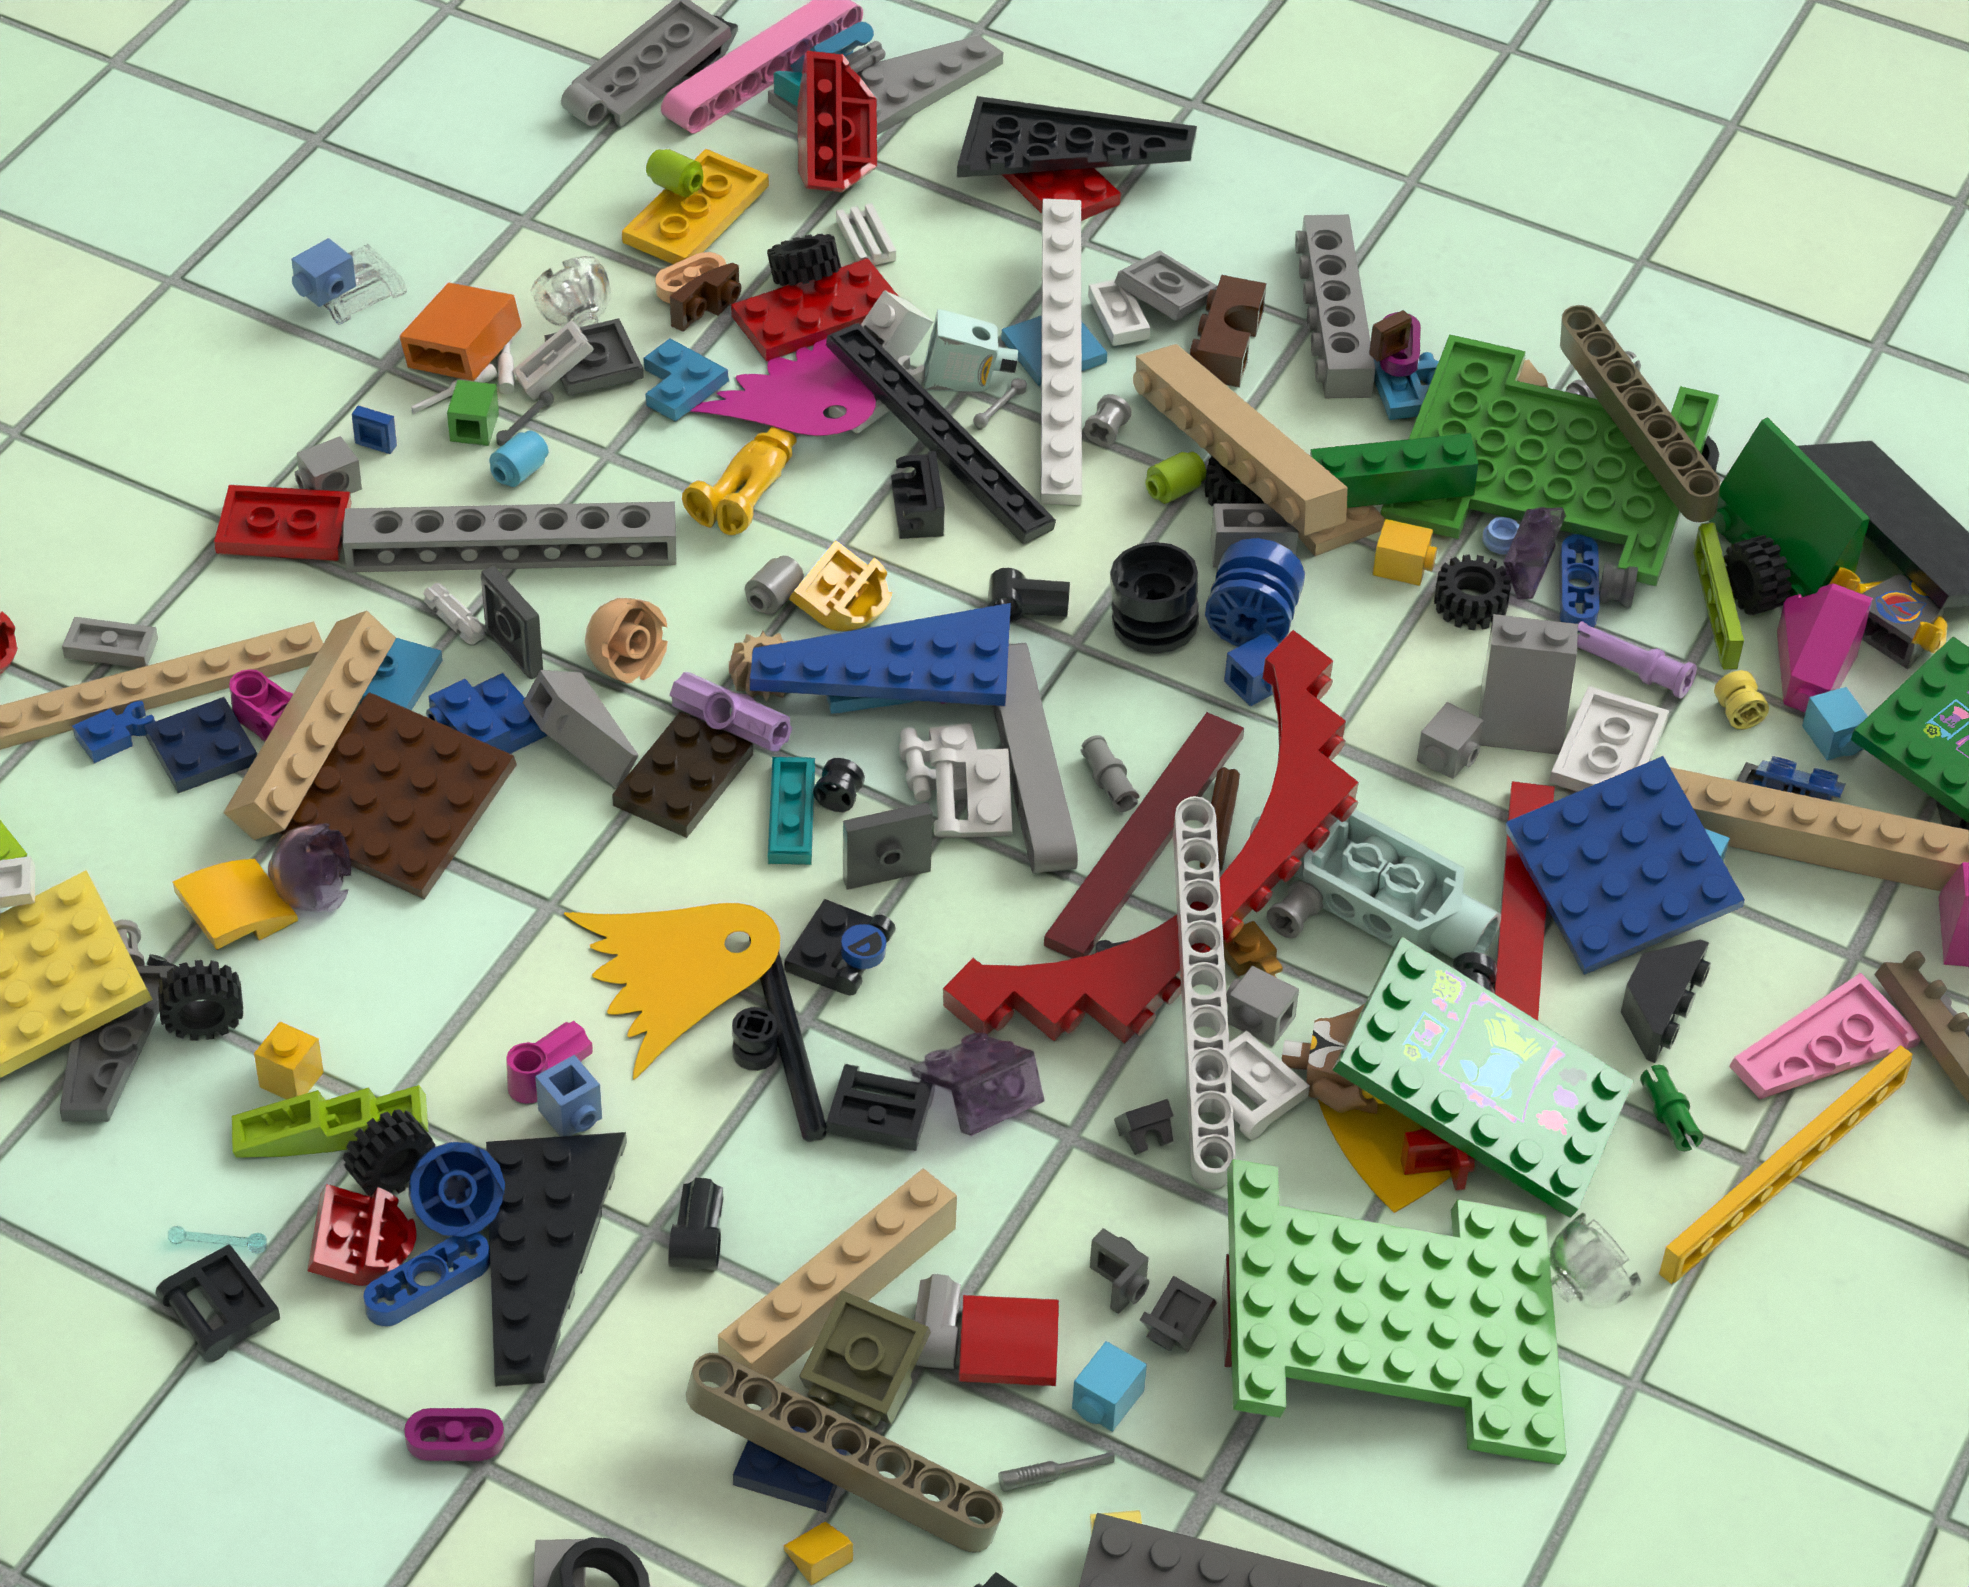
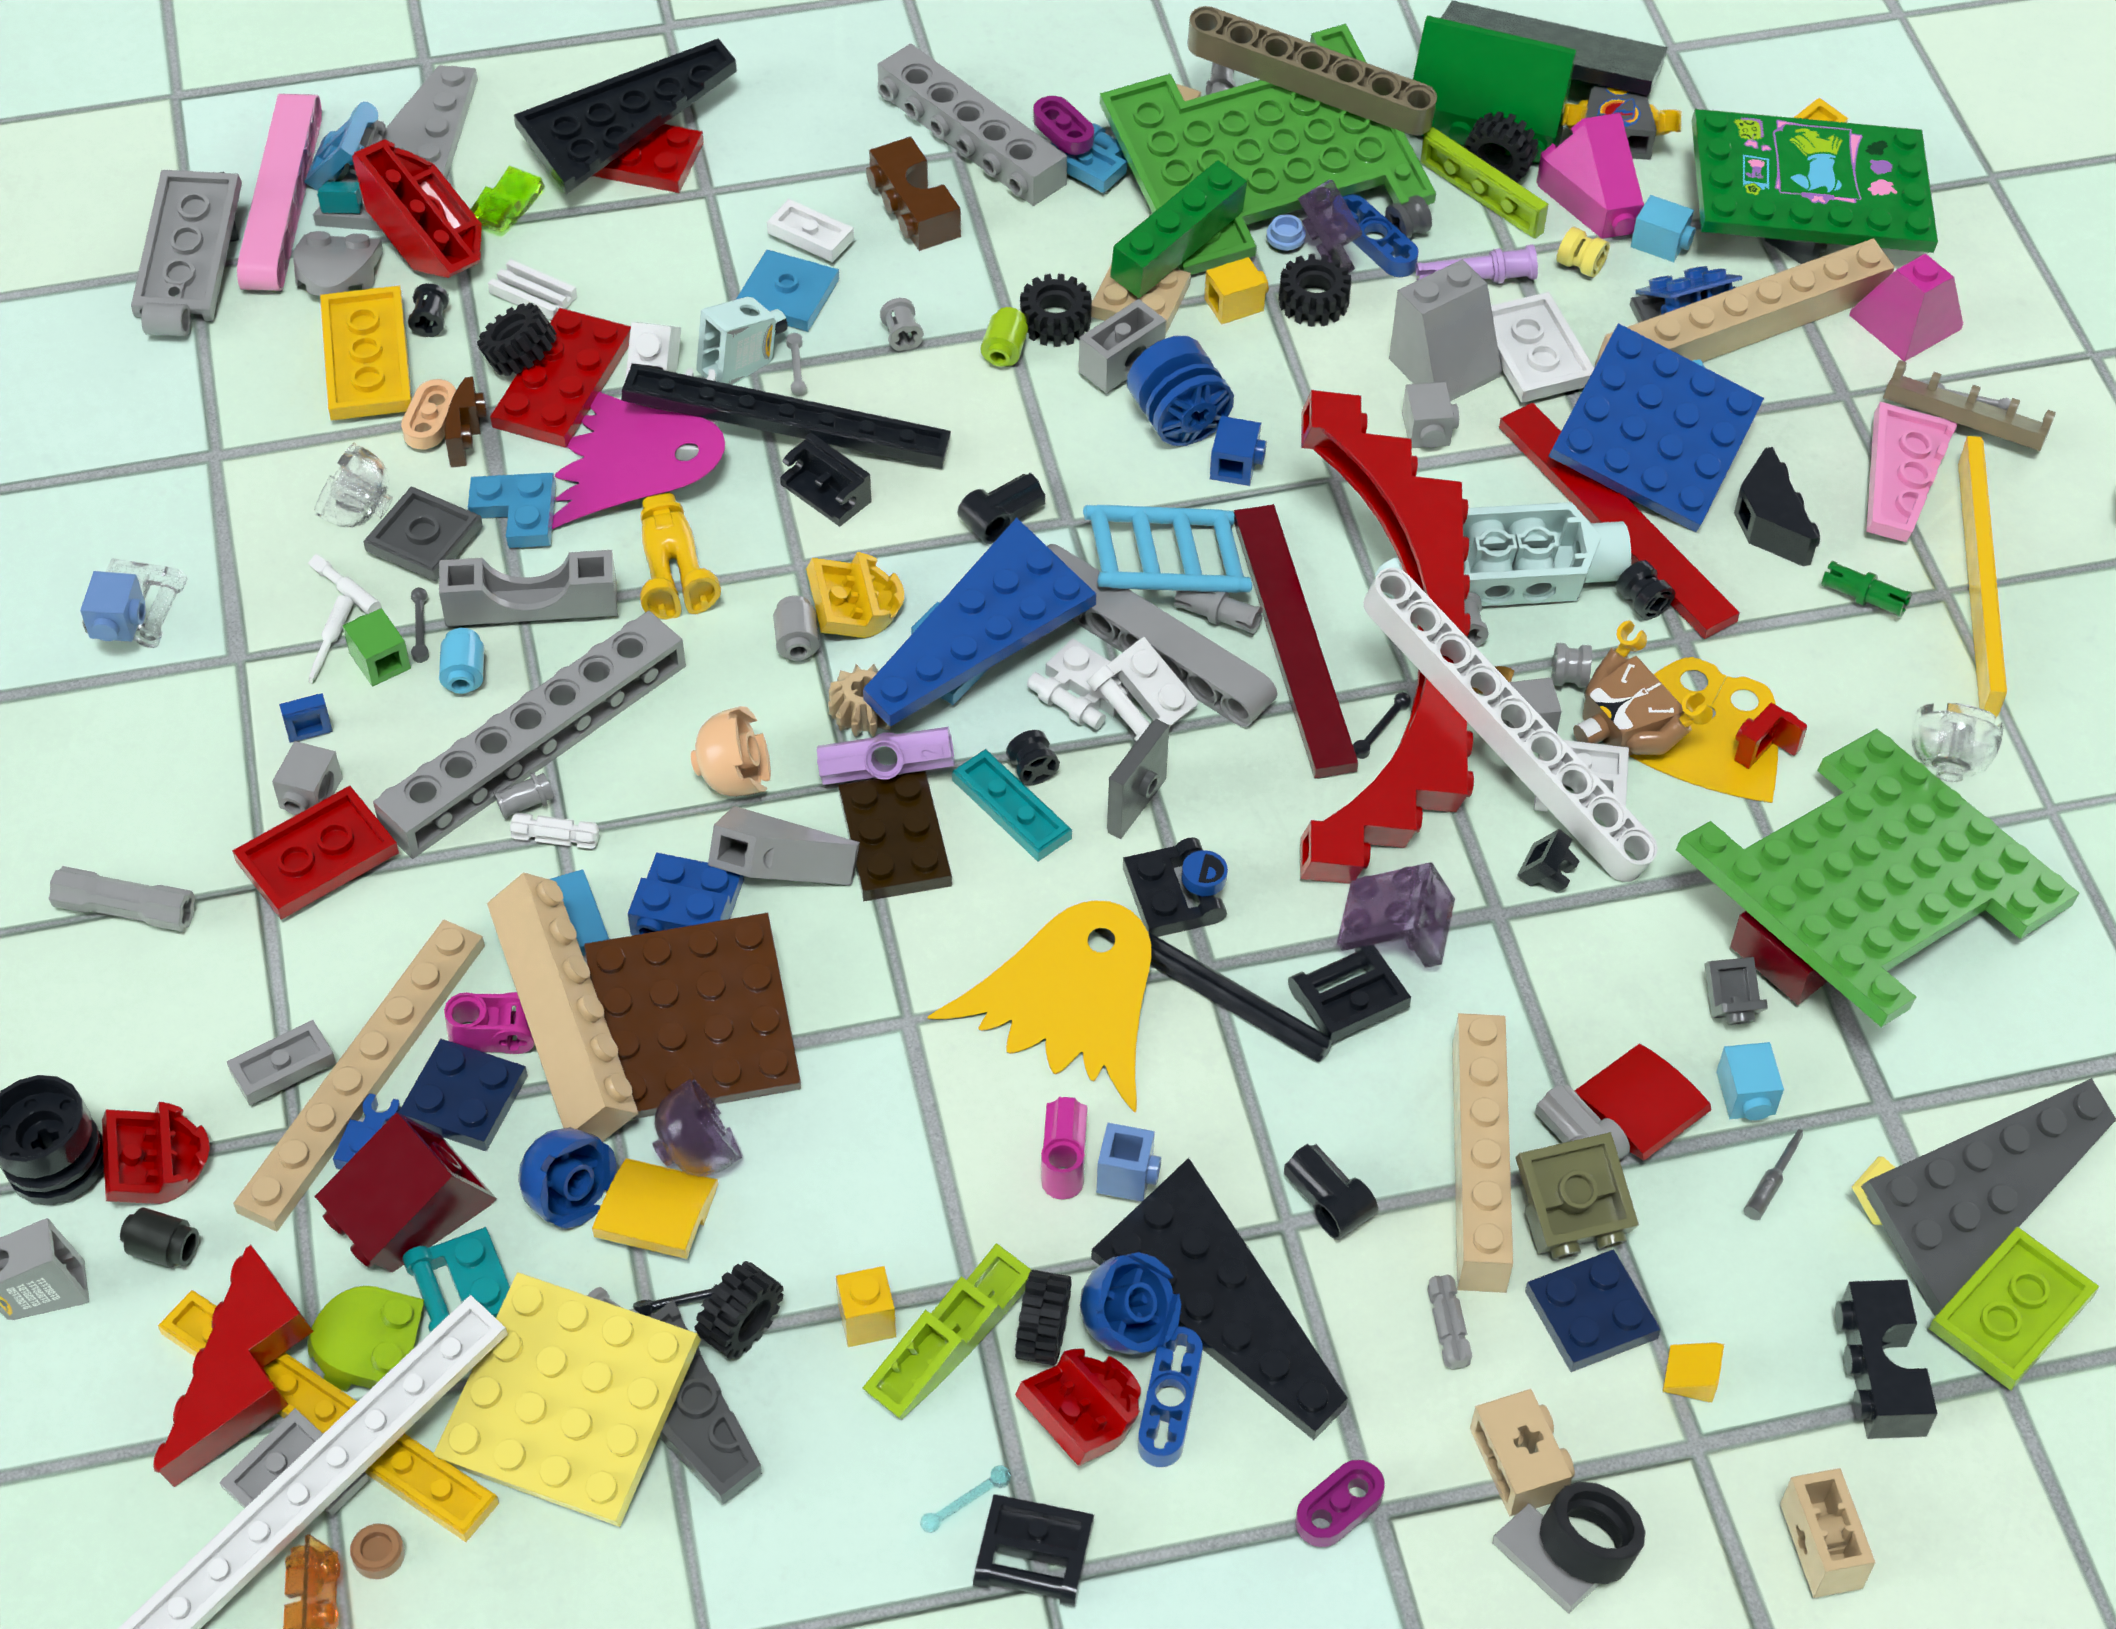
camera: 40 degrees left, 5 degrees up
orange brick [399,282,522,381] -> none
dark grey tile [481,565,543,679] -> none
white tile [512,320,594,400] -> none
lime brick [646,149,704,197] -> none
dark tan beam [686,1353,1003,1552] -> none
black wheel [732,1007,778,1071] -> none
white plate [1041,199,1082,505] -> none
dark grey bracket [1089,1228,1149,1314] -> none
black wheel [1110,542,1199,654] -> none
light grey plate [1114,251,1217,321] -> none
tan brick [1133,344,1348,536] -> none
reddish brown axle [1200,767,1240,872] -> none
plate [1332,937,1634,1218] -> none
reddish brown tile [1369,310,1412,362] -> none
none -> light grey axle [49,866,195,932]
none -> light grey slope [293,231,383,296]
none -> dark red slope [314,1112,497,1272]
none -> teal plate [402,1227,510,1333]
none -> black bush [408,283,449,337]
none -> light grey arch [439,550,617,626]
none -> clear neon green slope [470,166,545,233]
none -> light grey pin [493,772,554,819]
none -> blue cylinder [518,1127,617,1229]
none -> medium azure bar [1083,505,1252,593]
none -> light grey axle [1428,1275,1472,1369]
none -> tan brick [1470,1389,1575,1517]
none -> light grey wheel [1552,643,1592,688]

